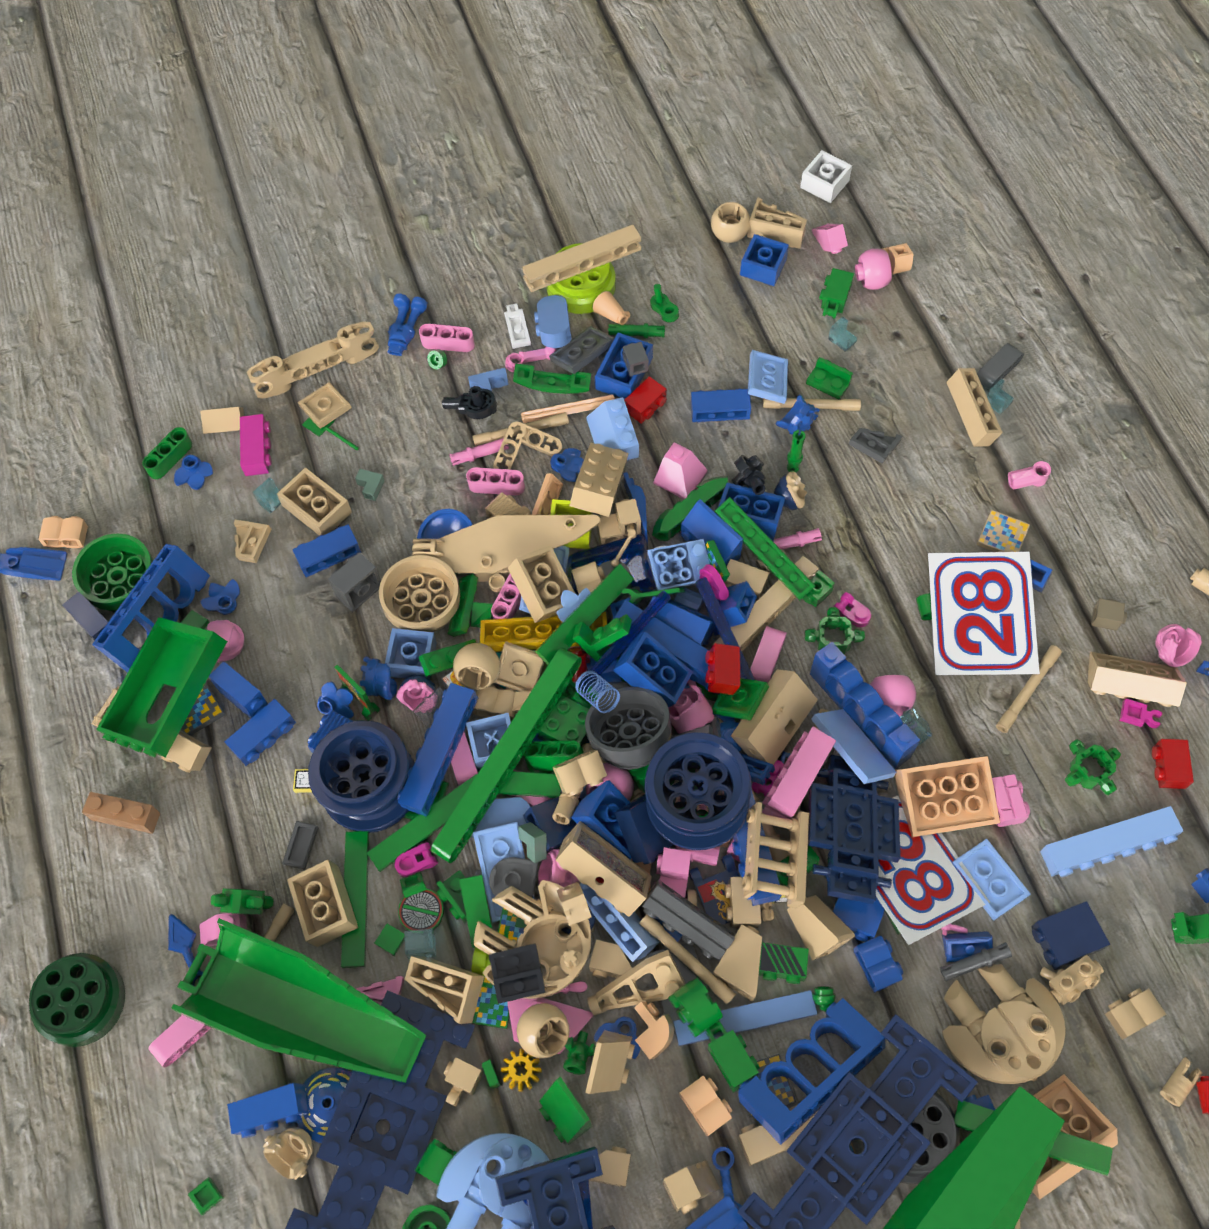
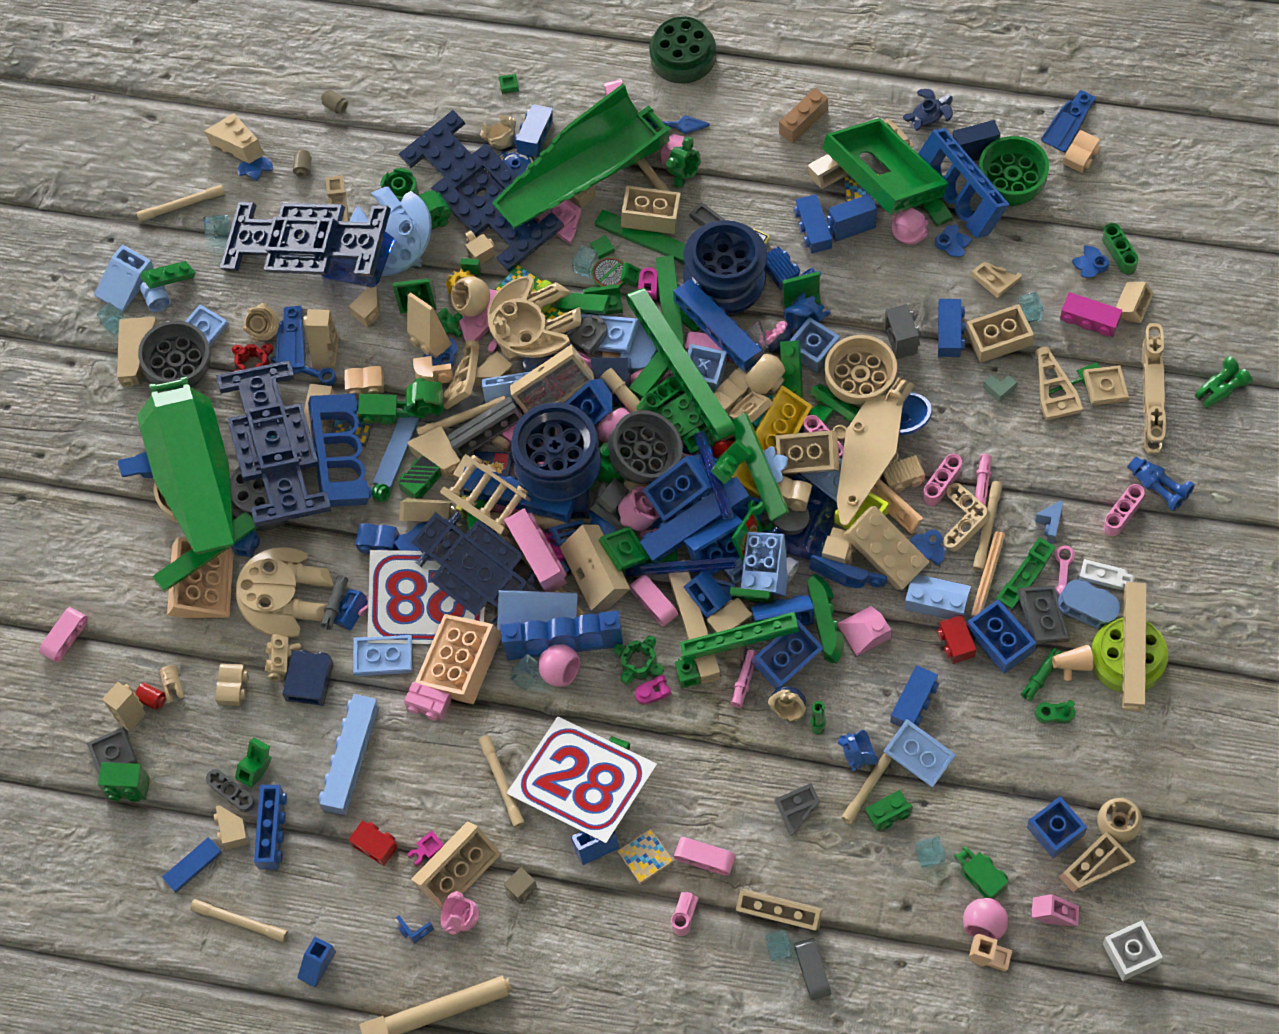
camera: 125 degrees right, 0 degrees up
tan wedge [405,956,484,1024] -> none
tile [427,349,447,369] -> none
black pin [442,386,497,419] -> none
black slope [489,943,546,1004] -> none
sand green piece [519,822,547,863] -> none
tan brick [553,749,607,796] -> none
tan brick [556,882,592,926] -> none
medium blue piece [575,670,620,713] -> none
tan hinge [611,529,637,567] -> none
dark grey brick [623,342,649,376] -> none
dark pink plate [699,564,729,600] -> none
red brick [705,643,740,695] -> none
black pin [732,455,766,495] -> none
green piece [1065,739,1121,796] -> none
none -> bright pink beam [674,837,736,876]
none -> dark blue animal [903,88,953,131]
none -> tan plate [1035,347,1083,421]
none -> green piece [1195,356,1253,408]

